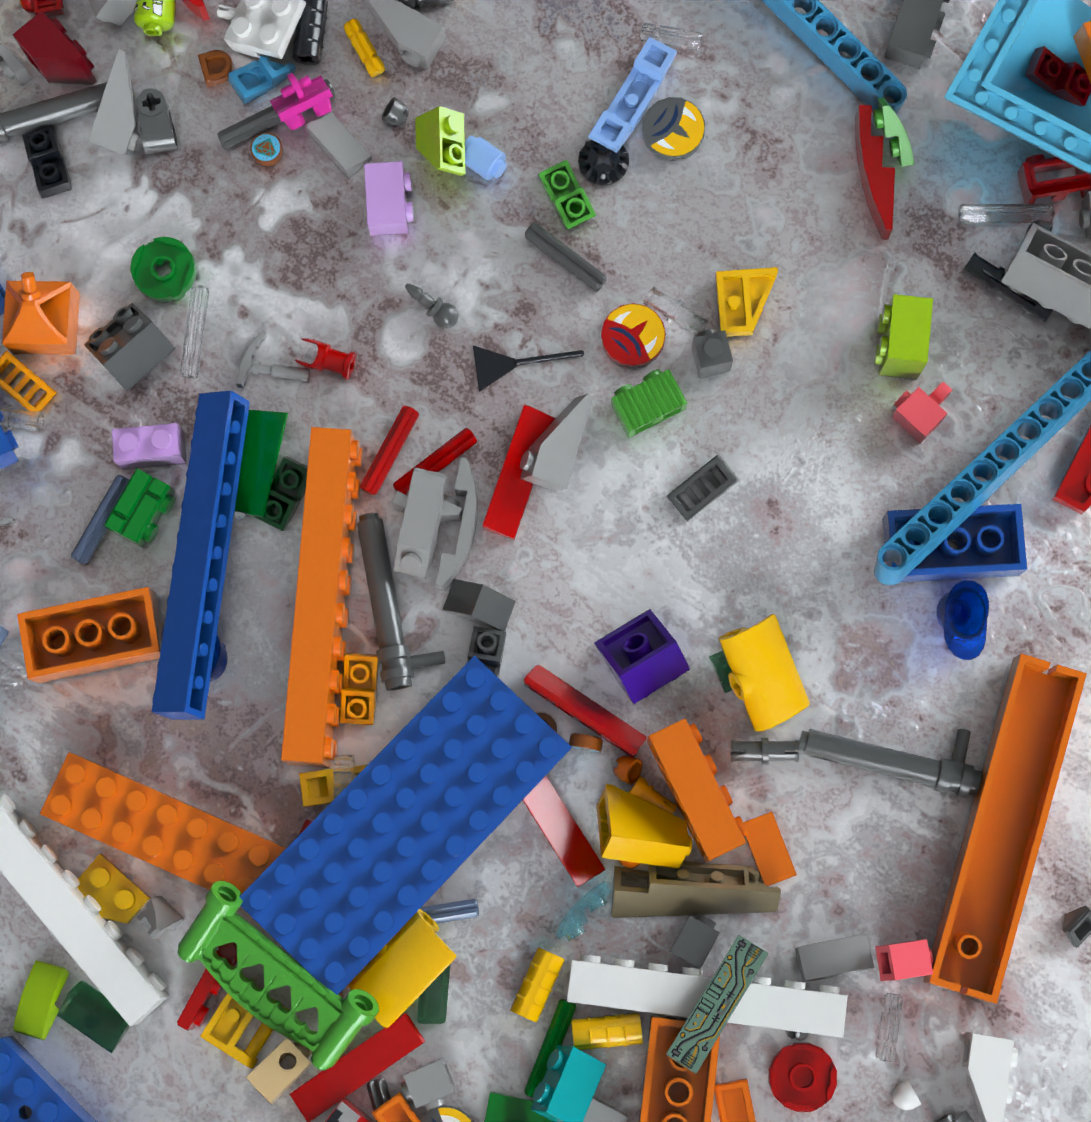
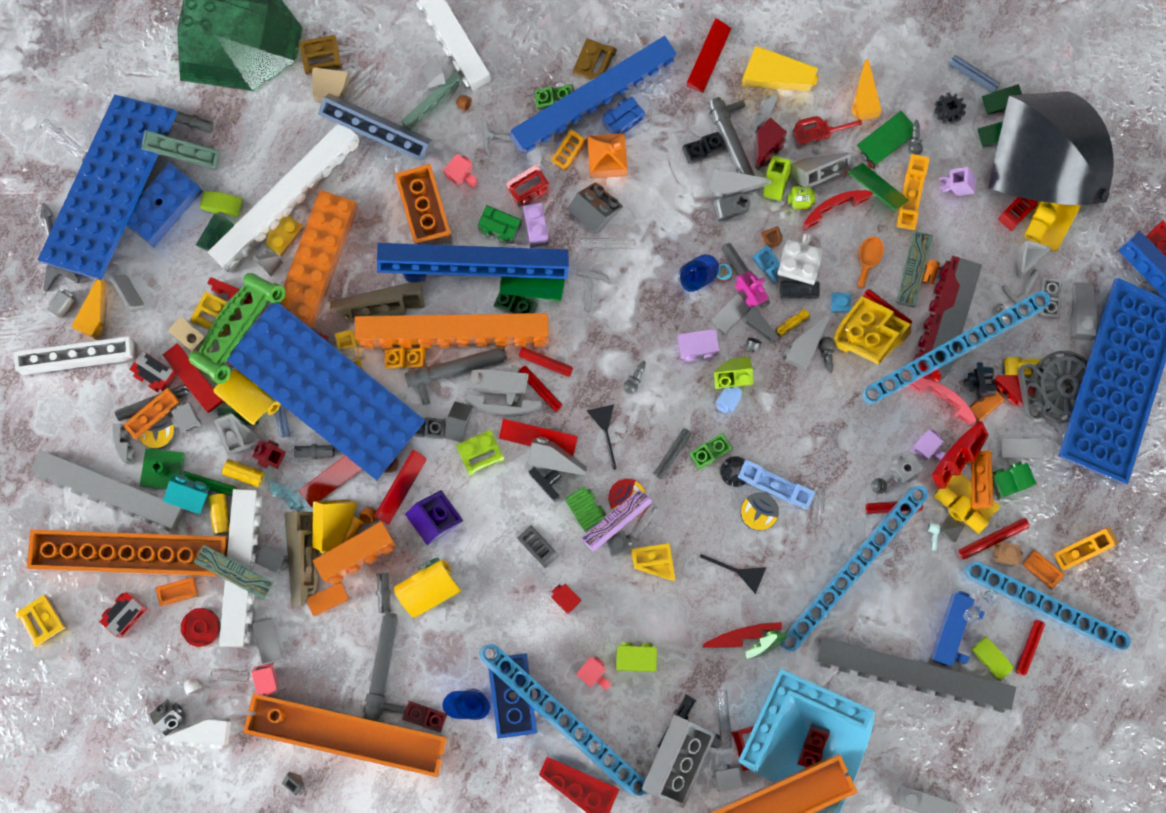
camera: 80 degrees right, 0 degrees up
sand blue axle [71,475,129,565] -> none
green plate [130,237,197,302] -> none
red piece [295,338,357,380] -> none
dark orange tile [569,733,603,753] -> none
none -> light grey wing [213,412,263,455]
none -> dark red brick [252,440,286,469]
none -> dark grey pin [294,444,335,459]
none -> dark tan wedge [330,280,425,322]
none -> dark red slope [402,700,447,733]
none -> coral brick [443,153,478,188]
none -> lime plate [456,429,505,476]
none -> red window [505,164,550,207]
none -> black tile [528,467,562,503]
none -> red brick [551,584,582,615]
none -> lavender tile [581,490,652,551]
none -> clear blue piece [677,254,719,292]
none -> black piece [700,554,766,594]
none -> dark grey slope [743,306,778,343]
none -> lime slope [763,155,792,202]

